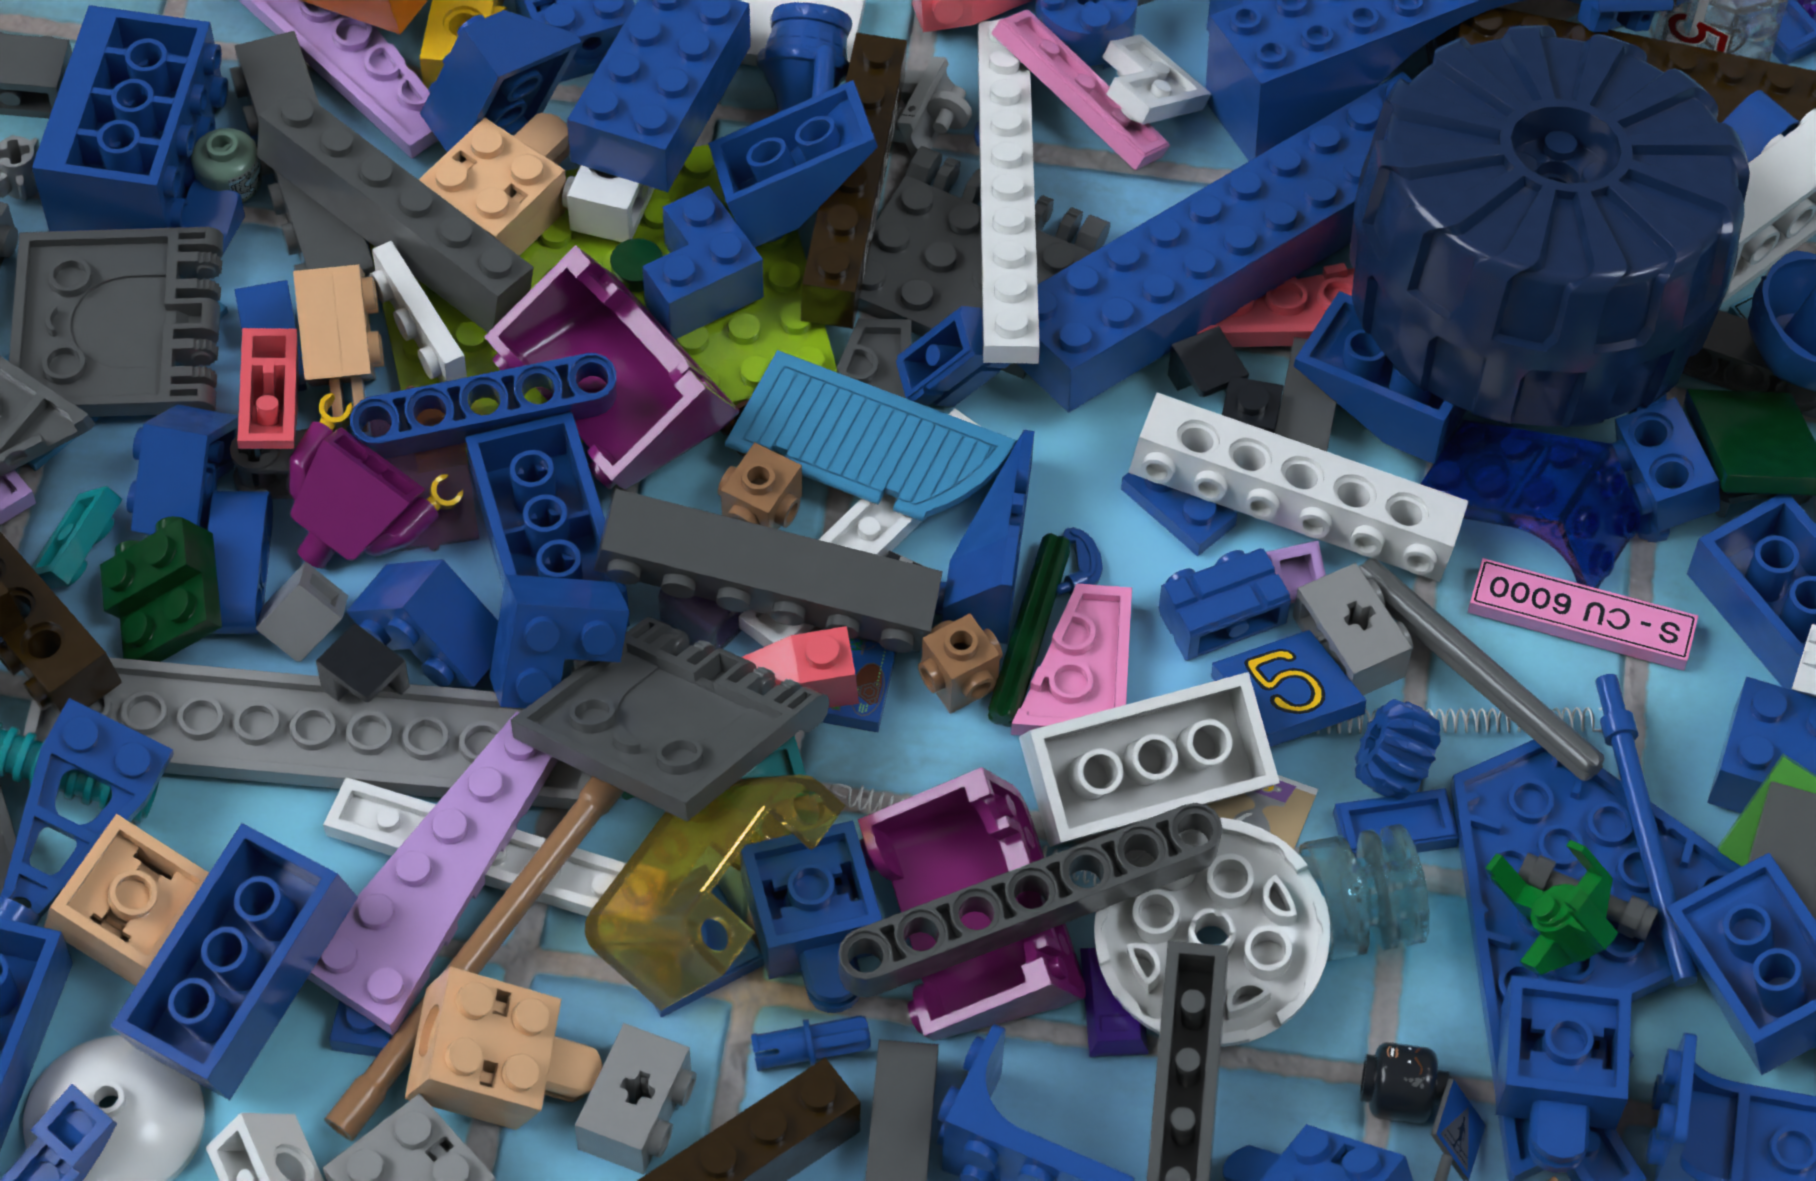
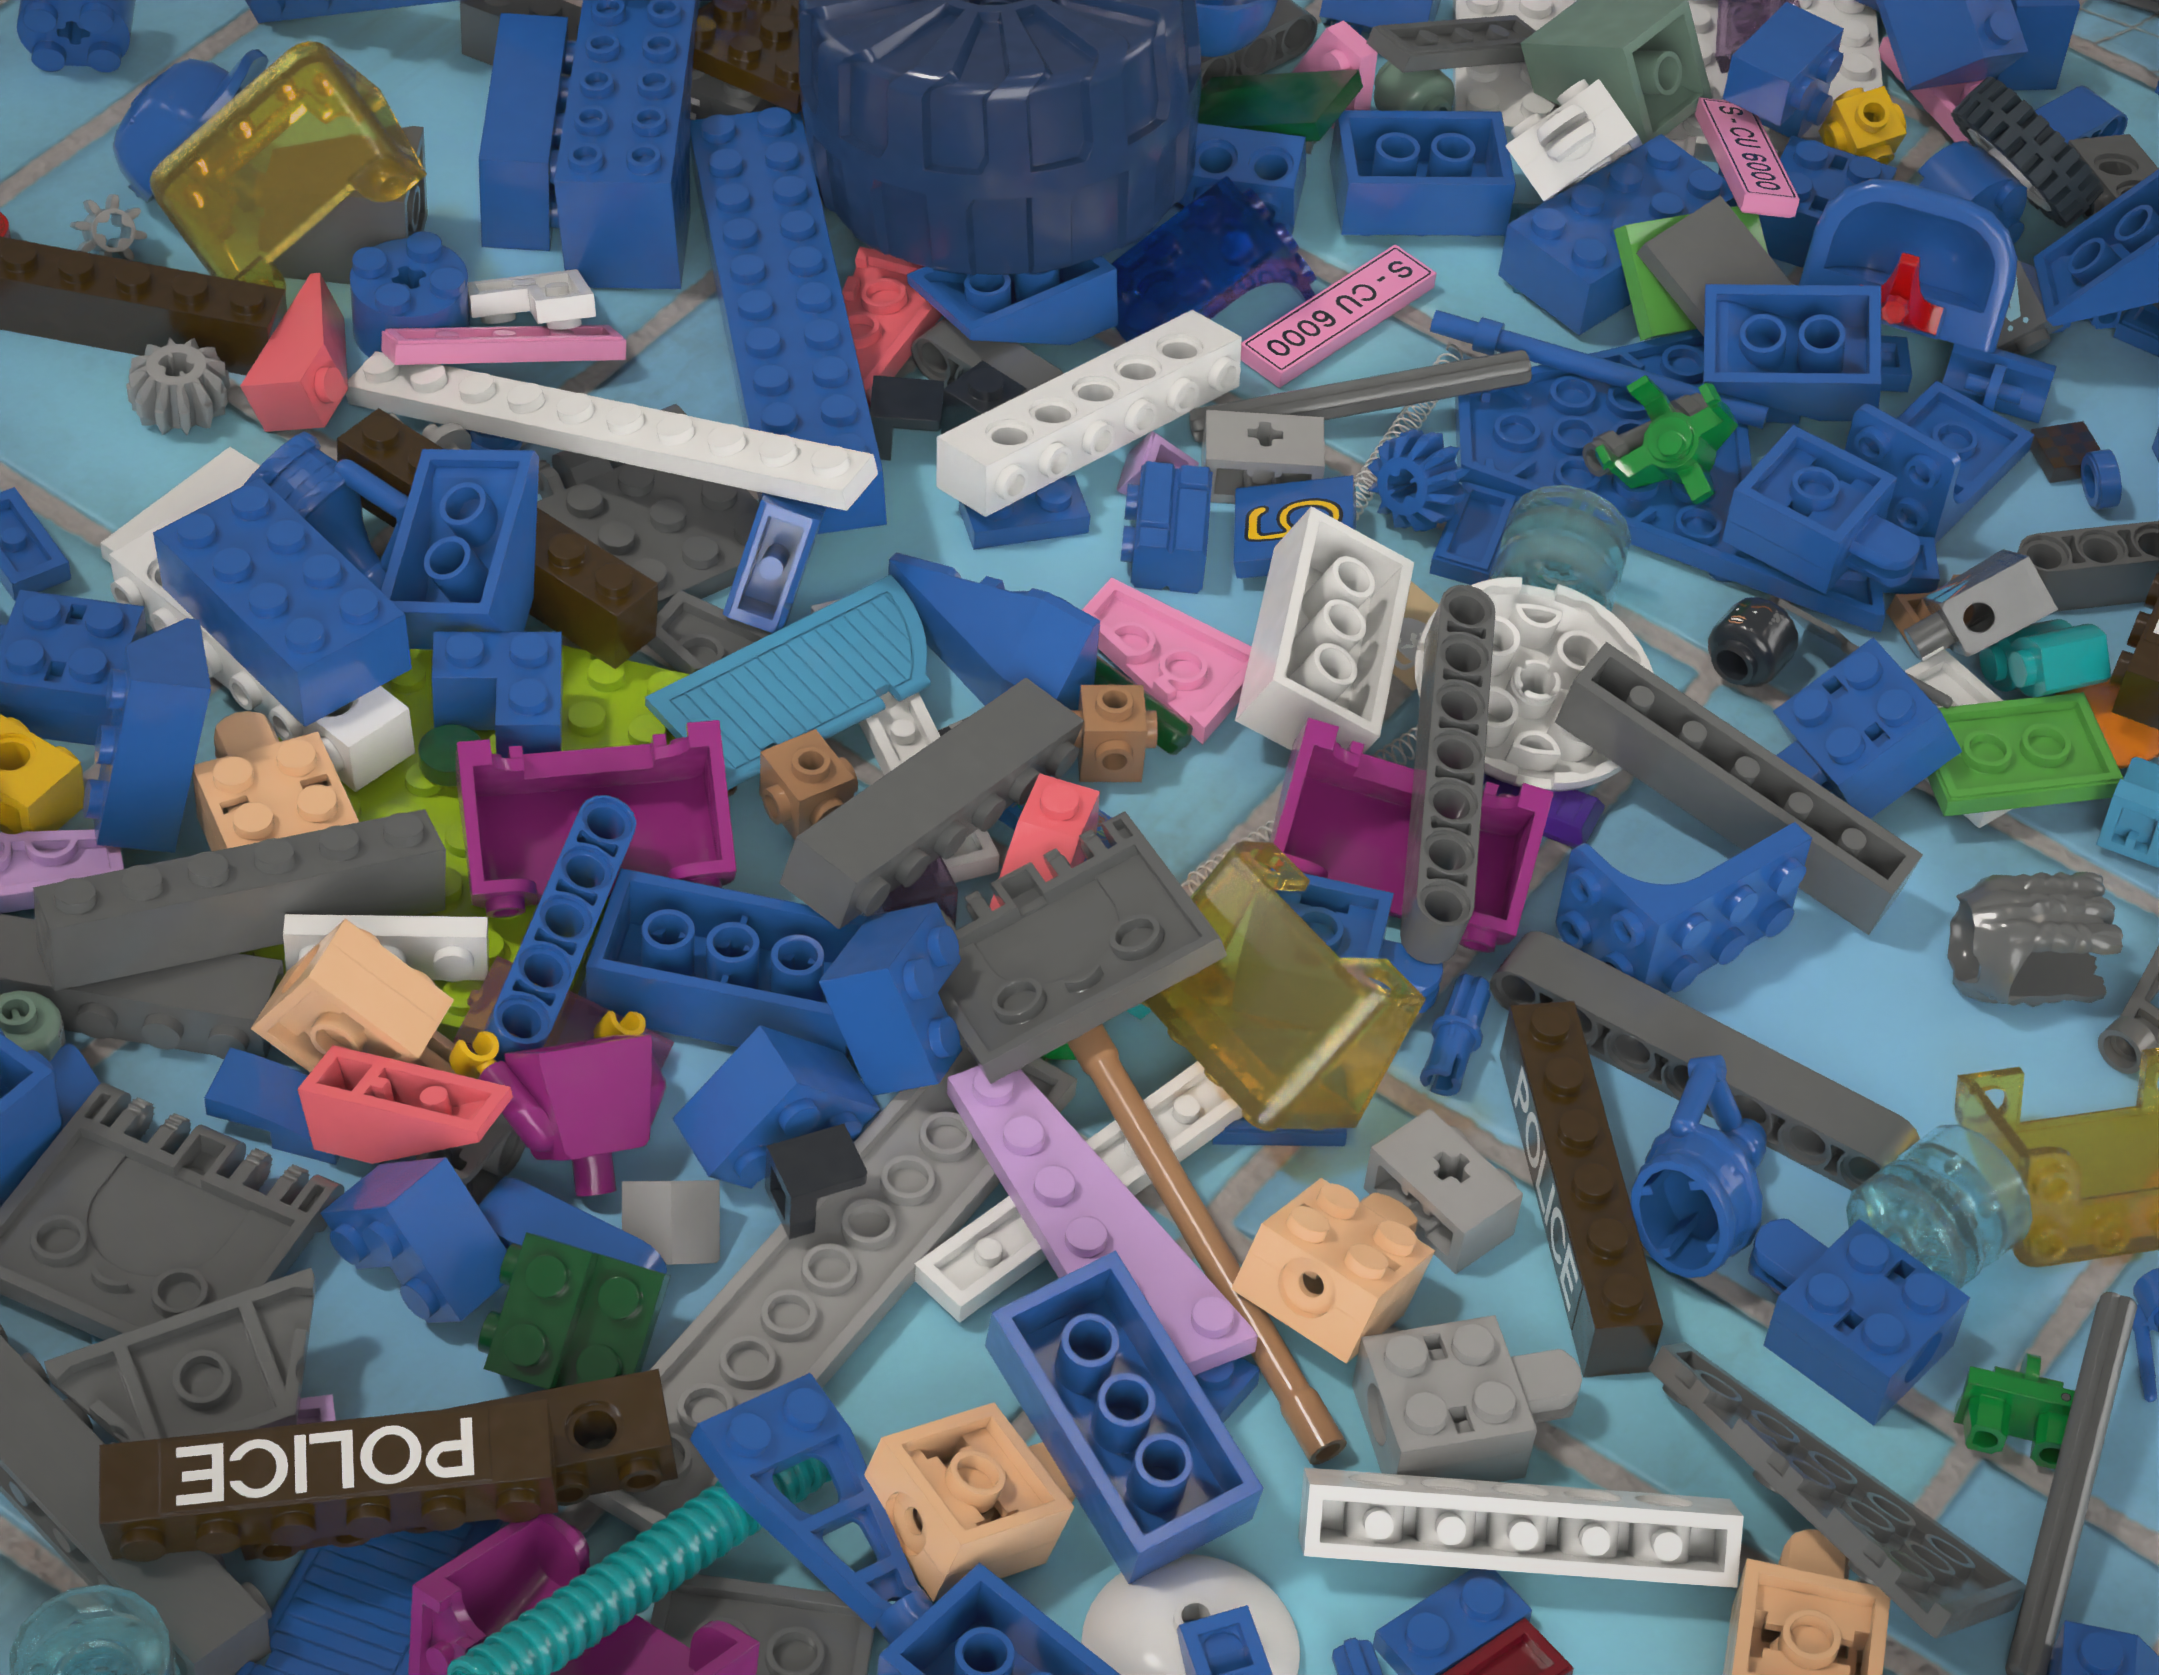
camera: 65 degrees left, 10 degrees down
teal plate [31,486,123,589] -> none

